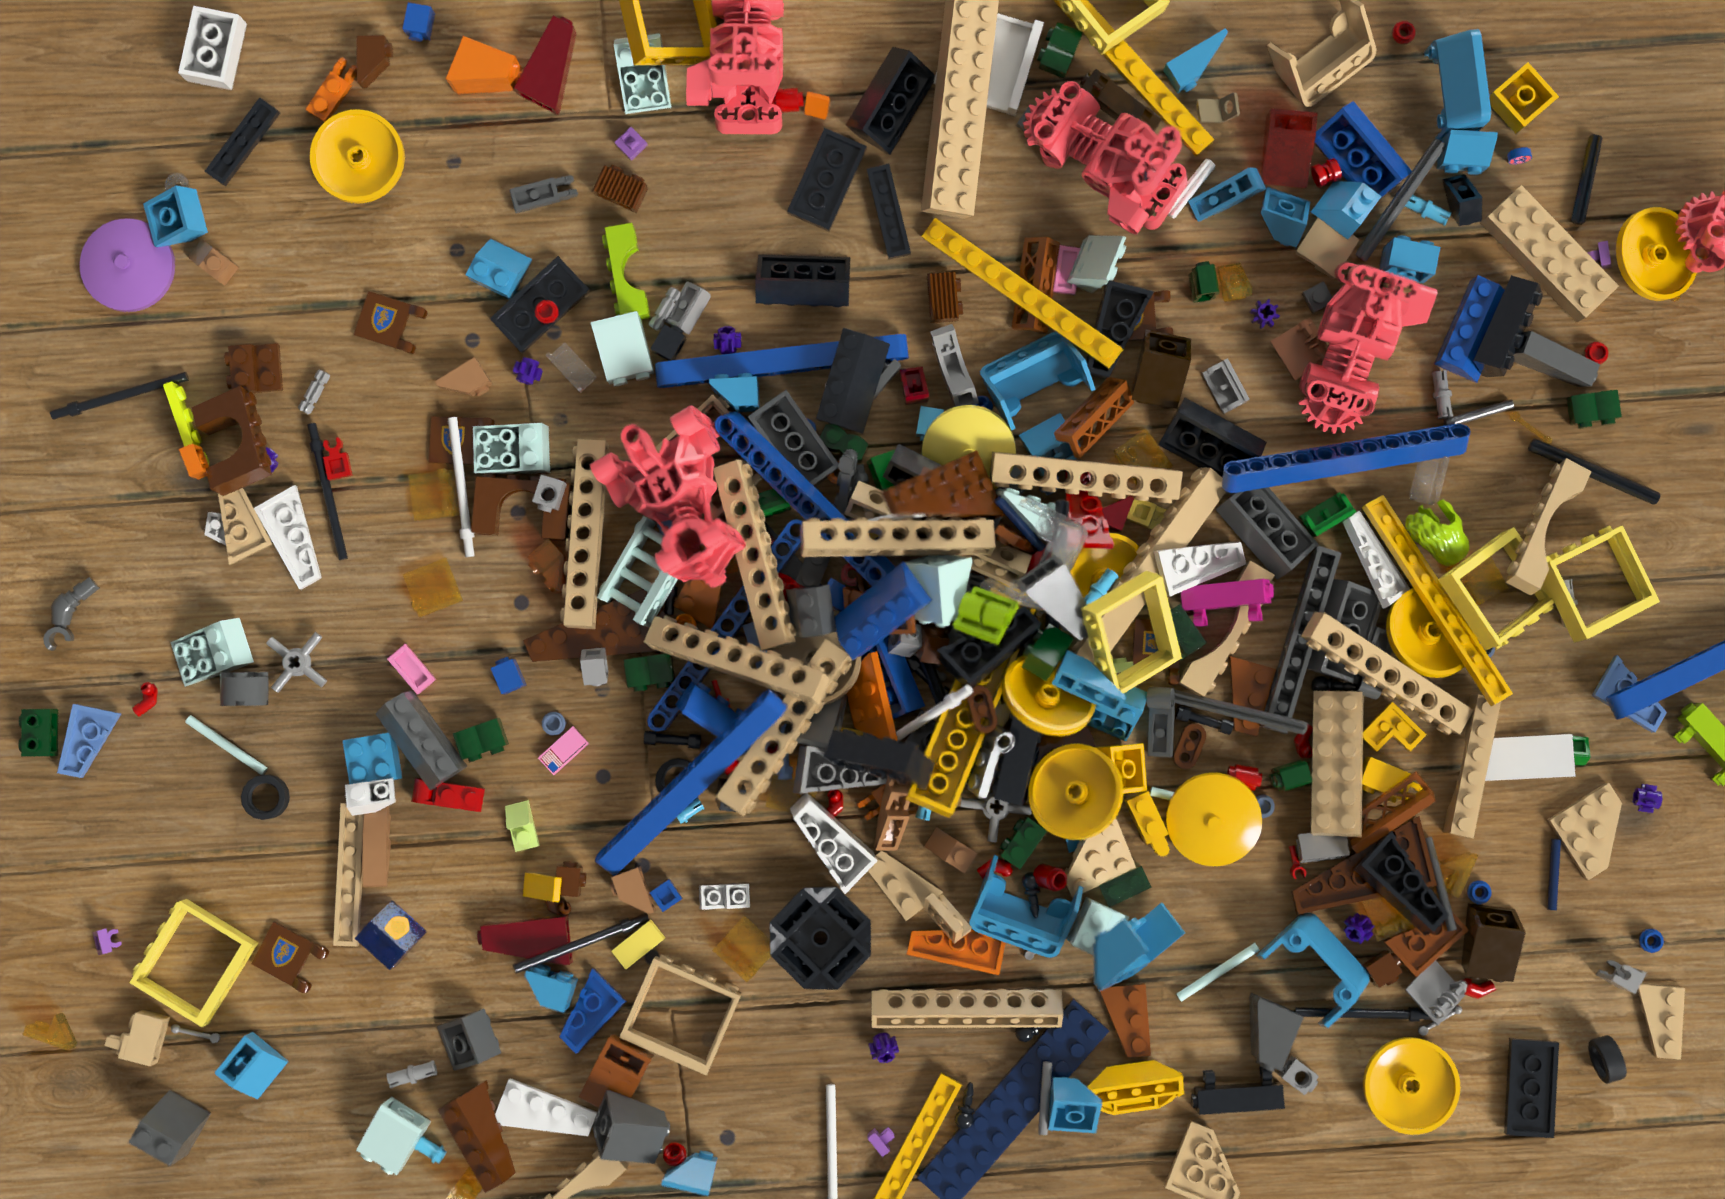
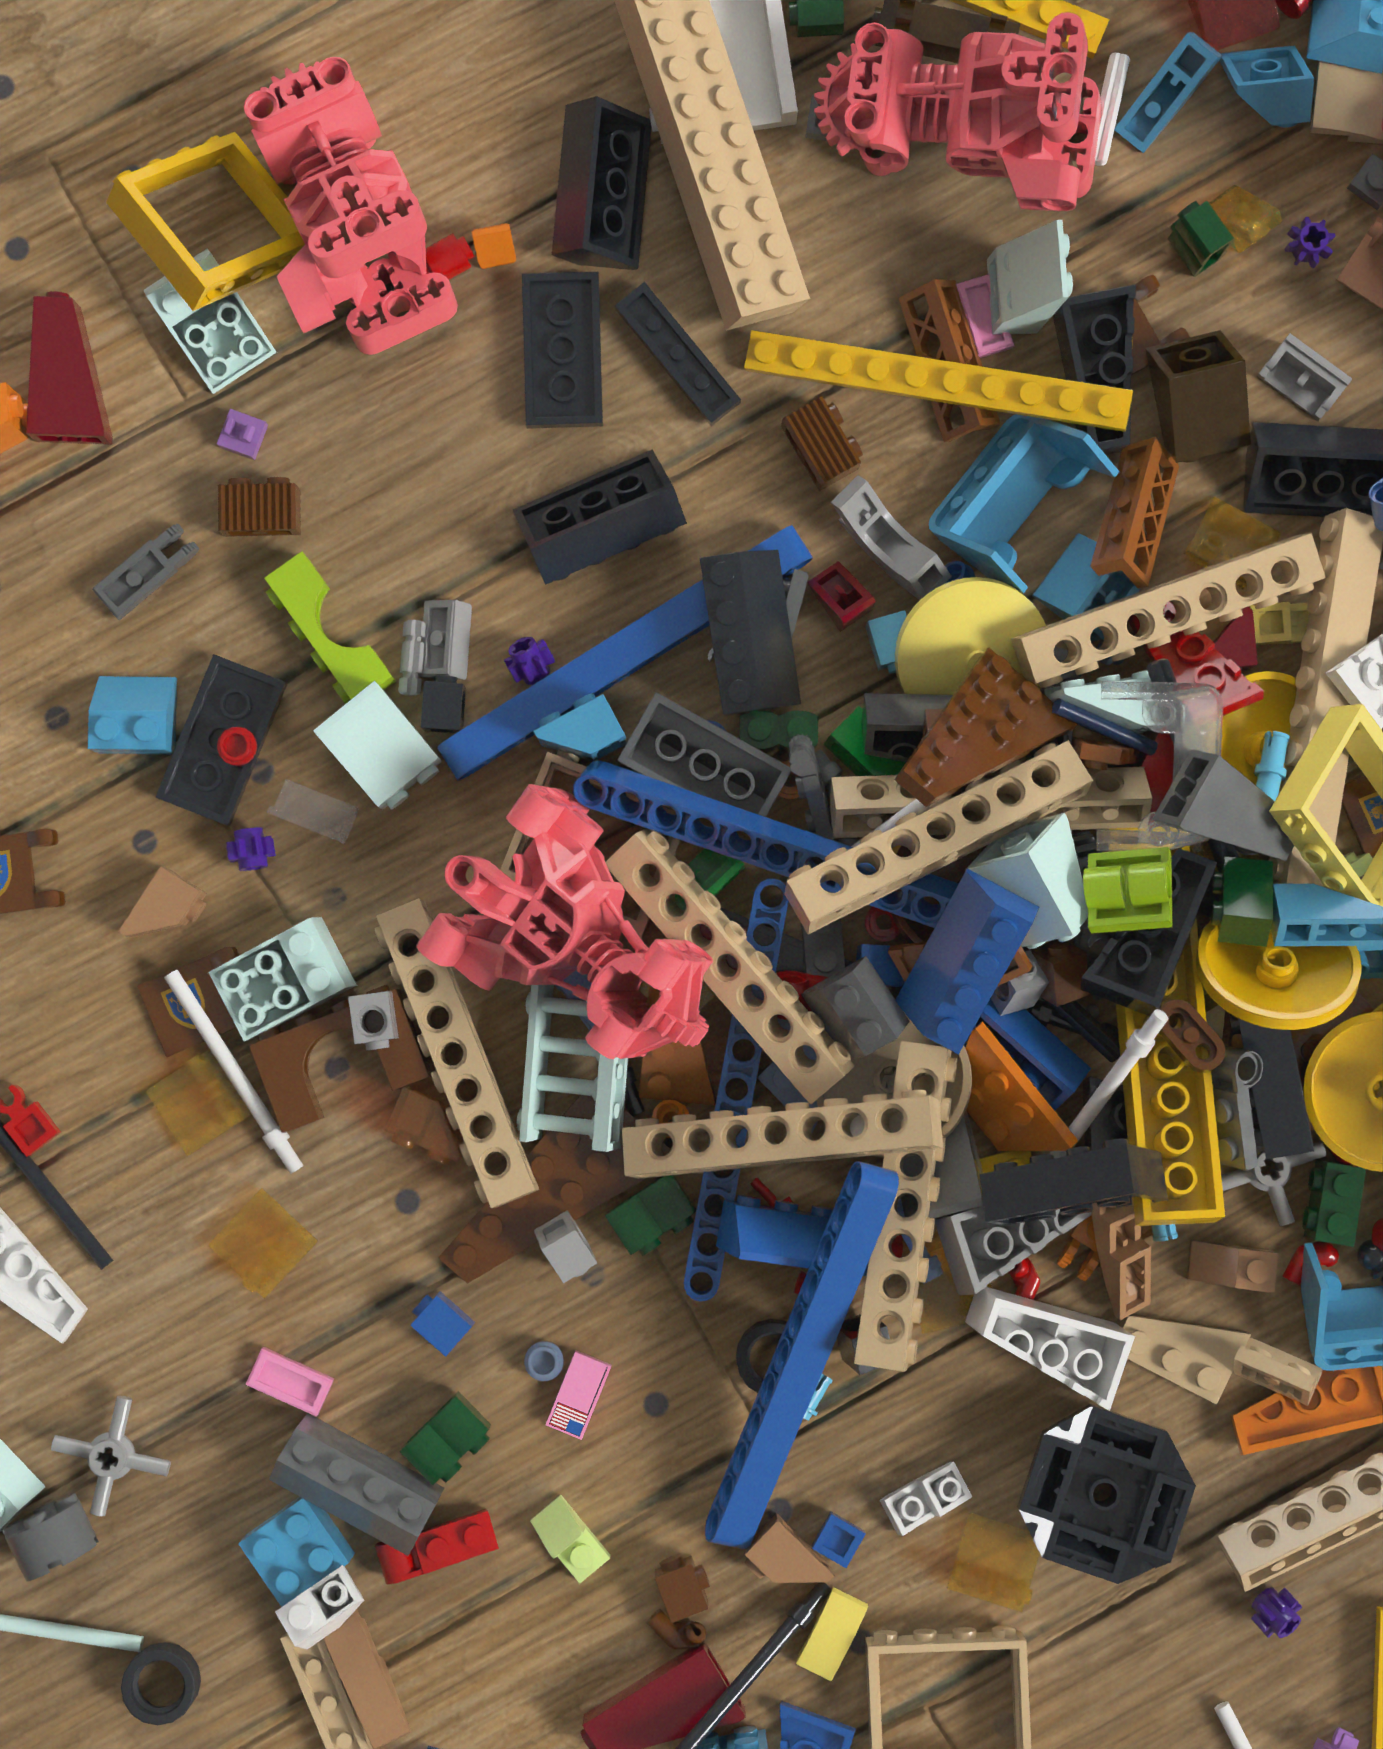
camera: 25 degrees left, 0 degrees up
yellow tile [523,873,562,902] -> none
black bar [644,731,701,749] -> none

